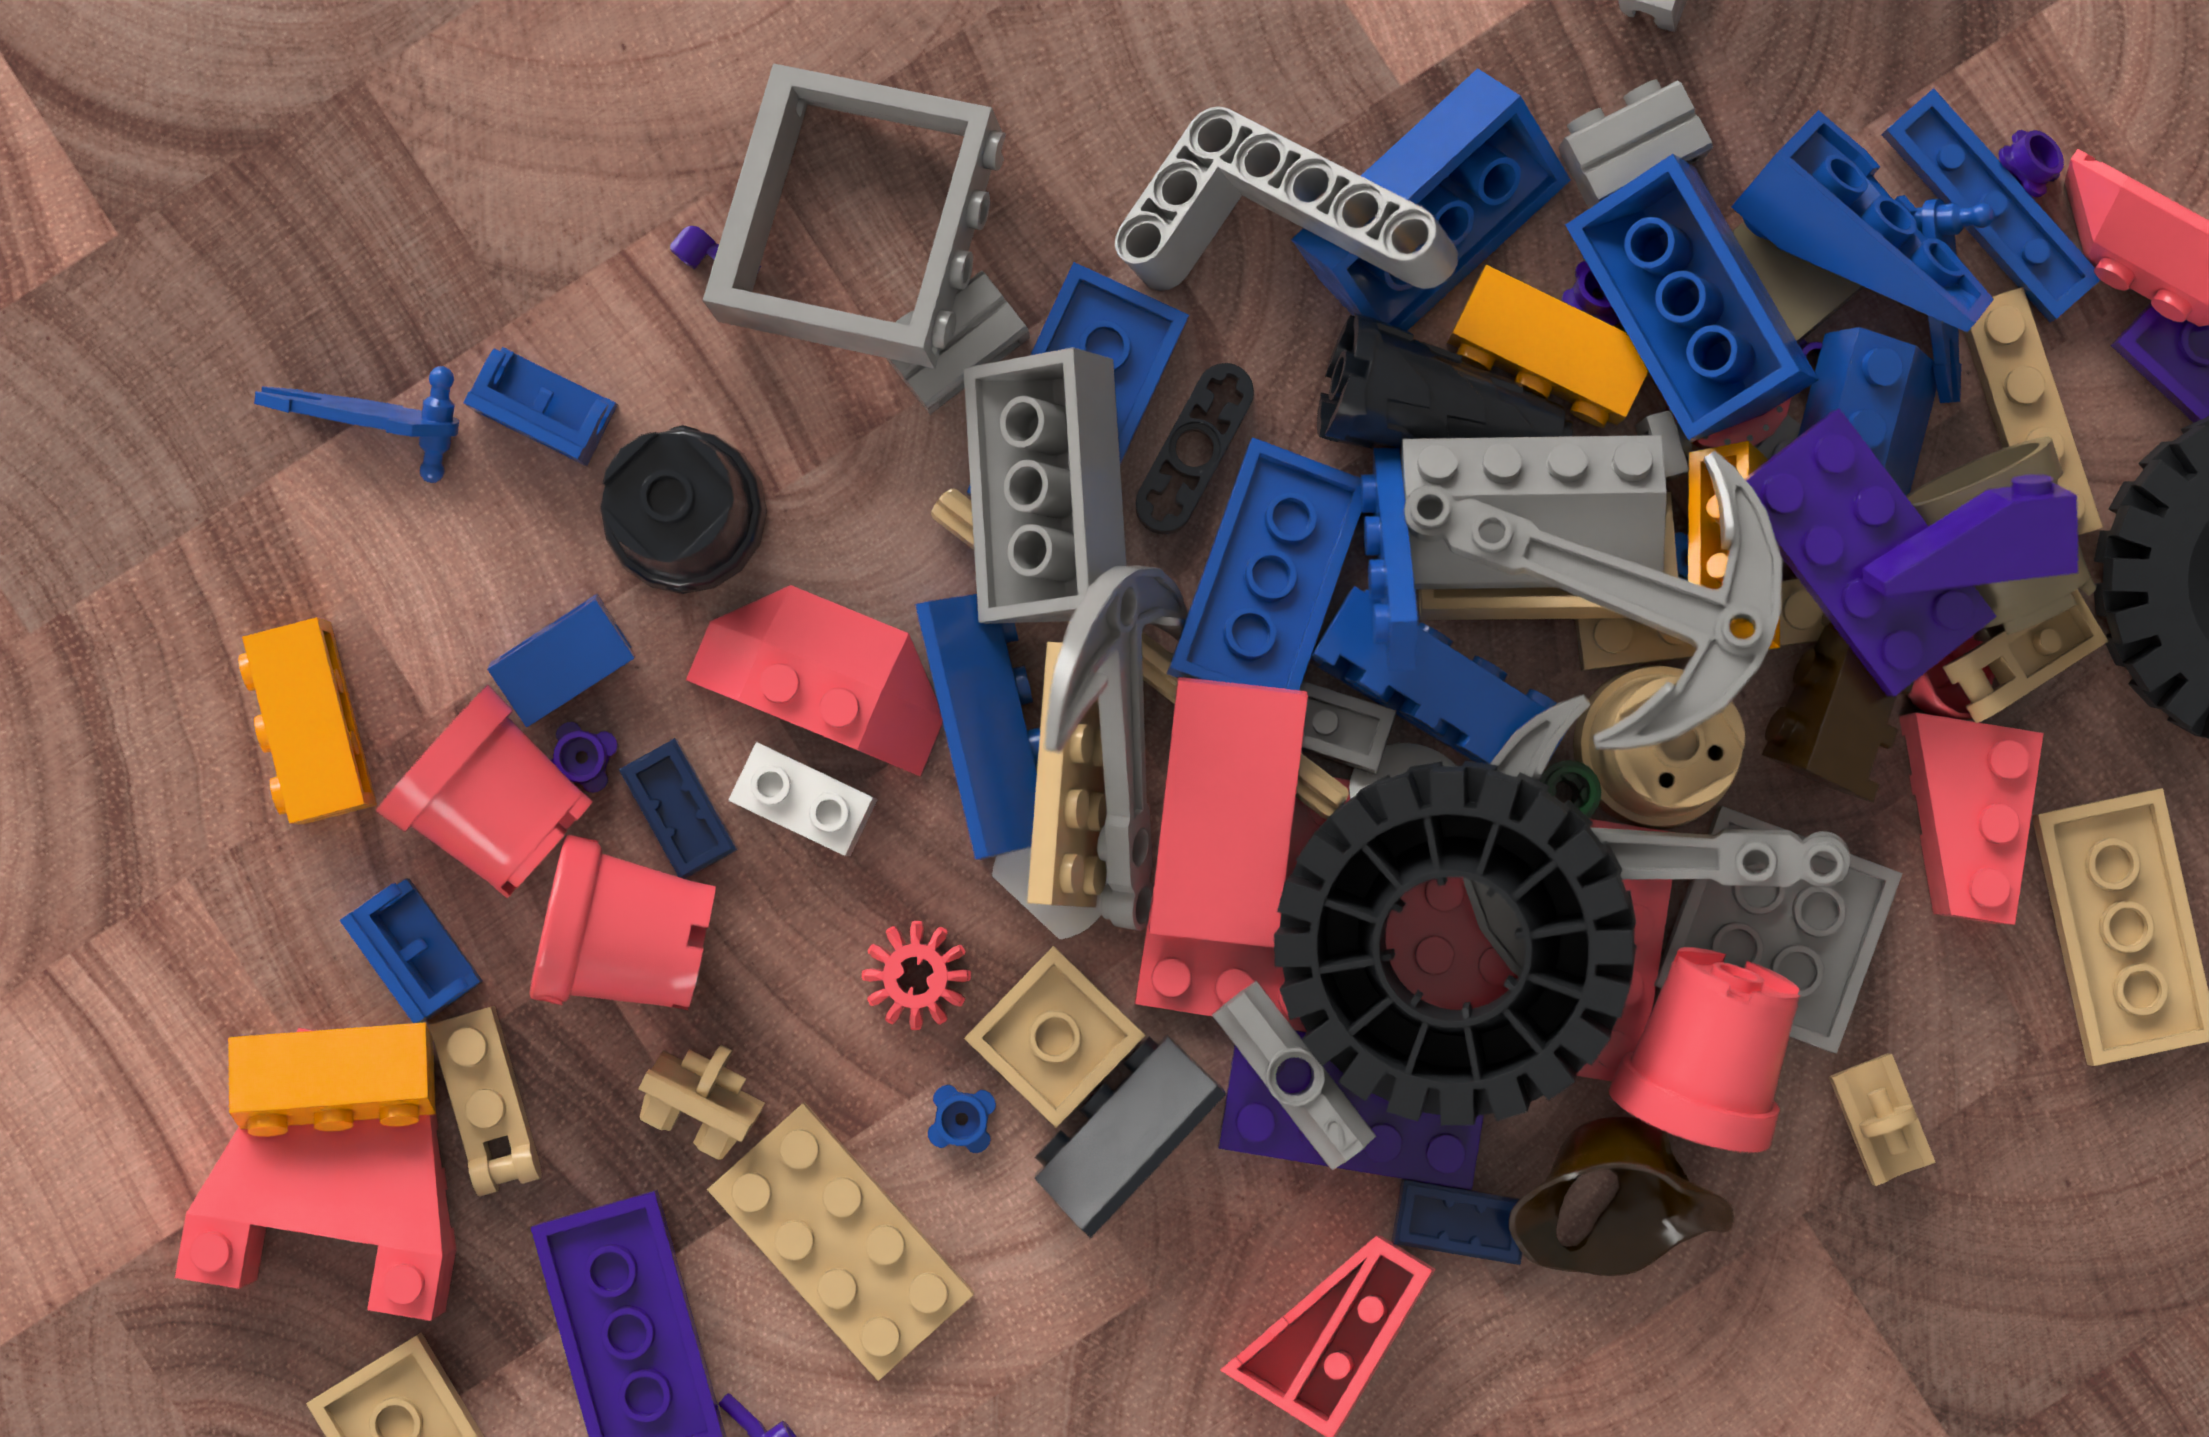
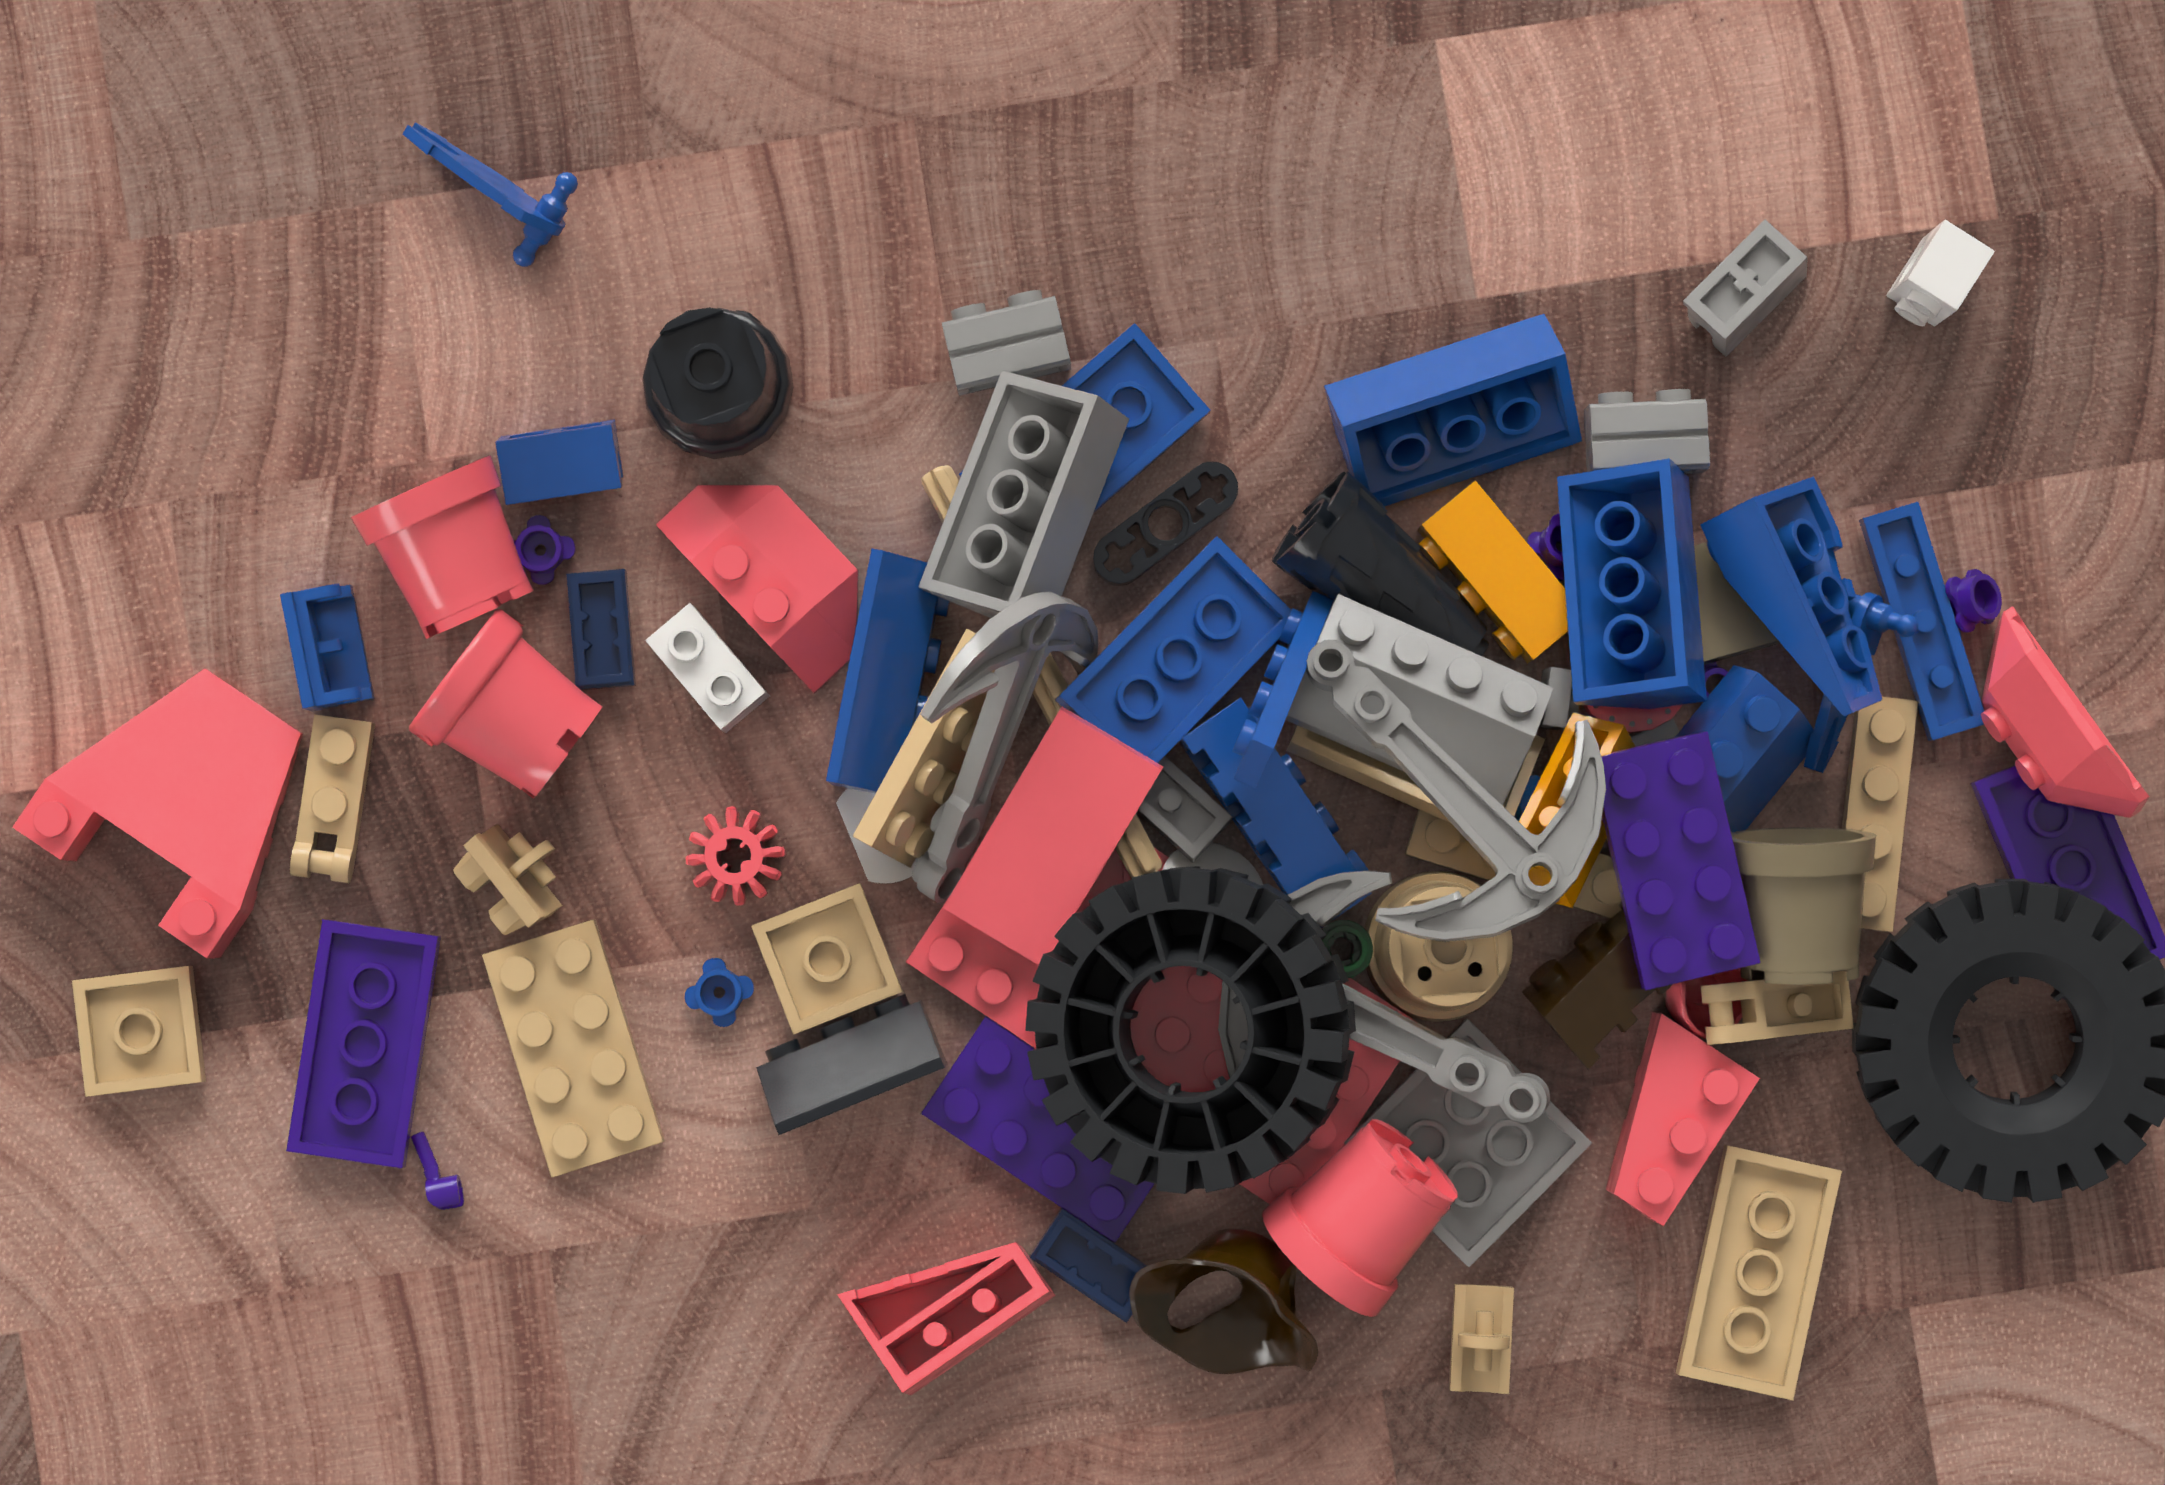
camera: 20 degrees right, 0 degrees up
light orange brick [228,1022,436,1136] -> none
light orange brick [238,617,377,825] -> none
blue hinge [463,347,618,466] -> none
dark purple hand [670,226,761,272] -> none
light grey window [702,63,1006,369] -> none
light grey beam [1115,106,1458,291] -> none
light grey piece [1212,981,1376,1171] -> none
dark purple slope [1862,475,2078,596] -> none

